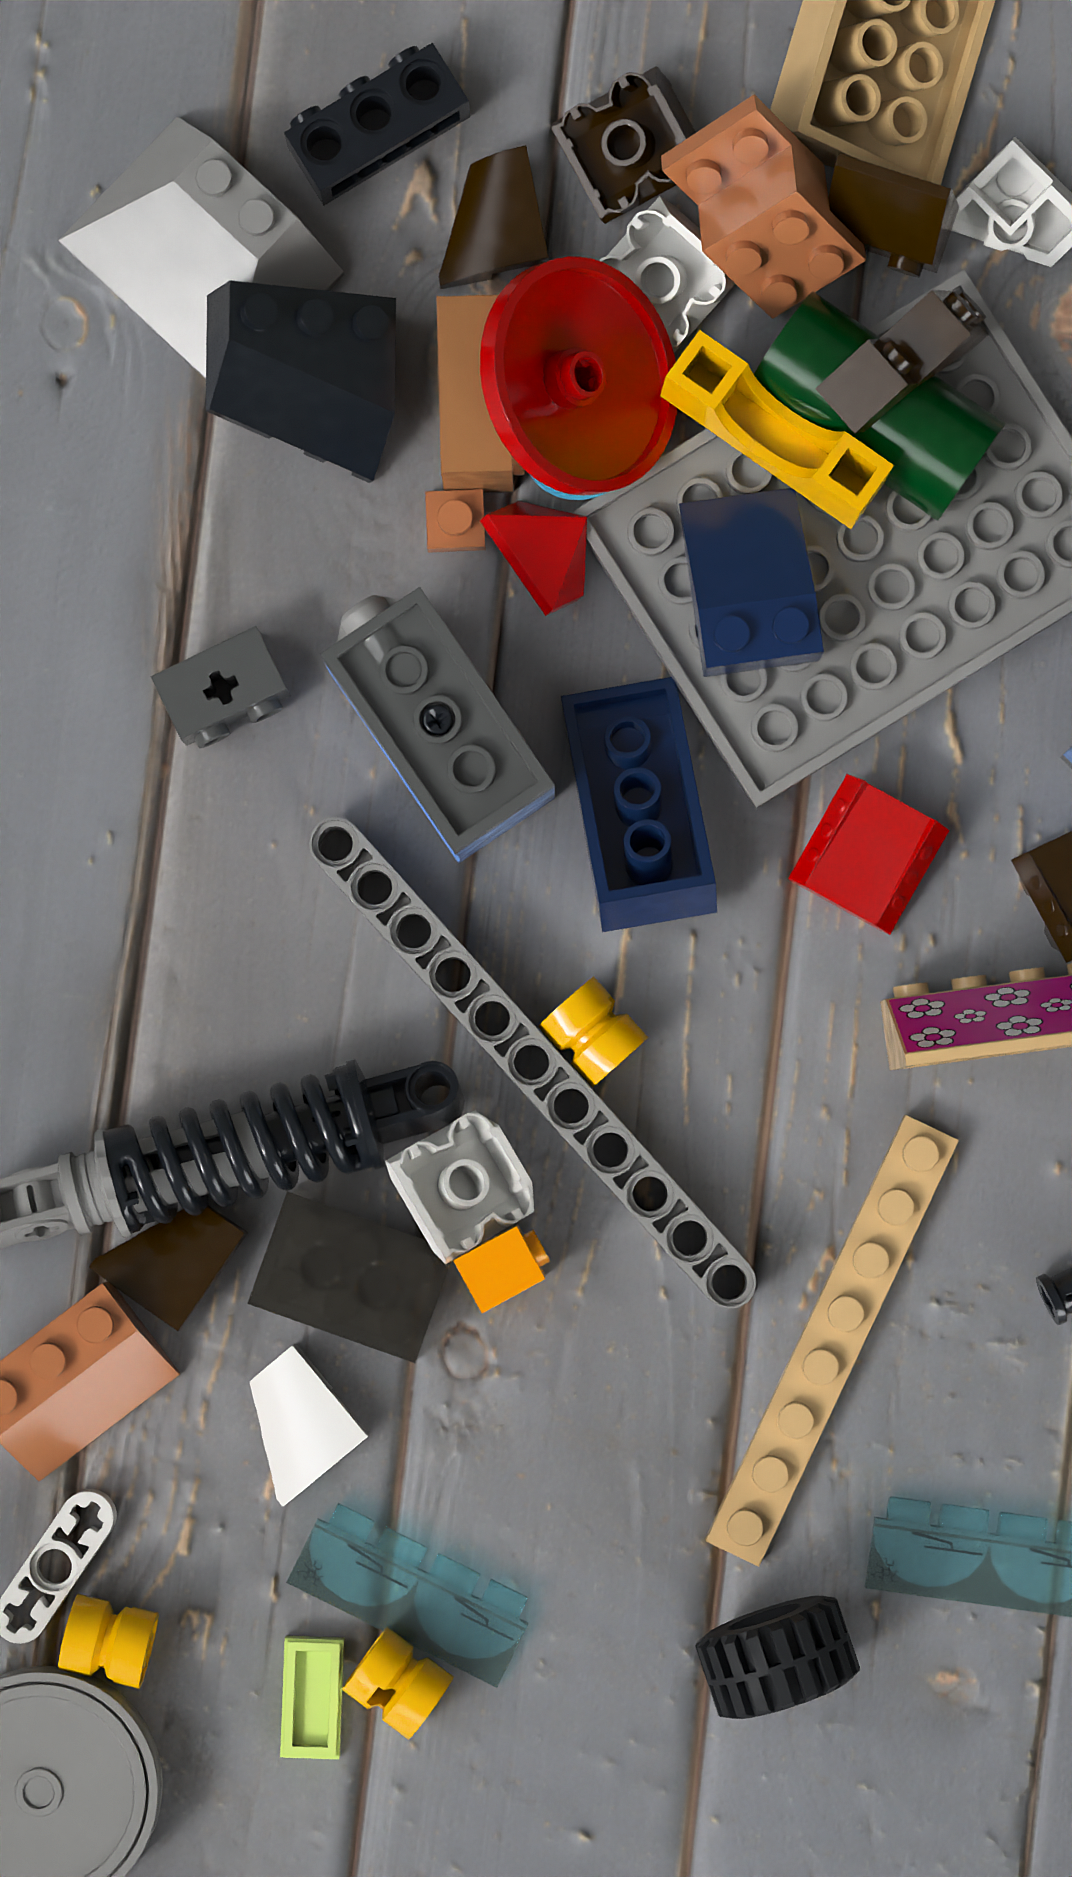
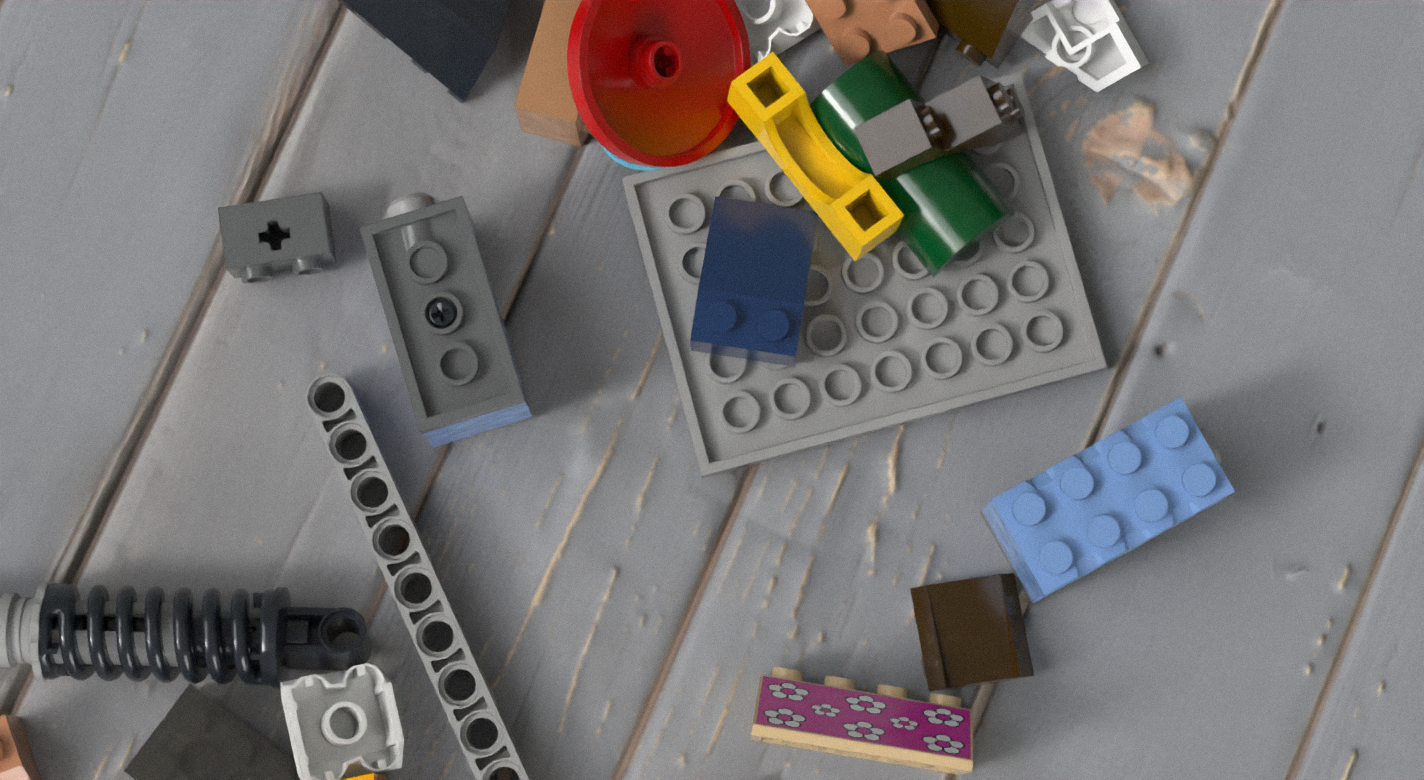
camera: 15 degrees right, 5 degrees down
dark brown slope [89,1204,248,1331] -> none
nougat plate [425,489,486,553] -> none
red slope [480,501,587,616] -> none
yellow wheel [538,976,649,1088] -> none
dark blue slope [561,677,717,932] -> none
red slope [788,774,950,935] -> none

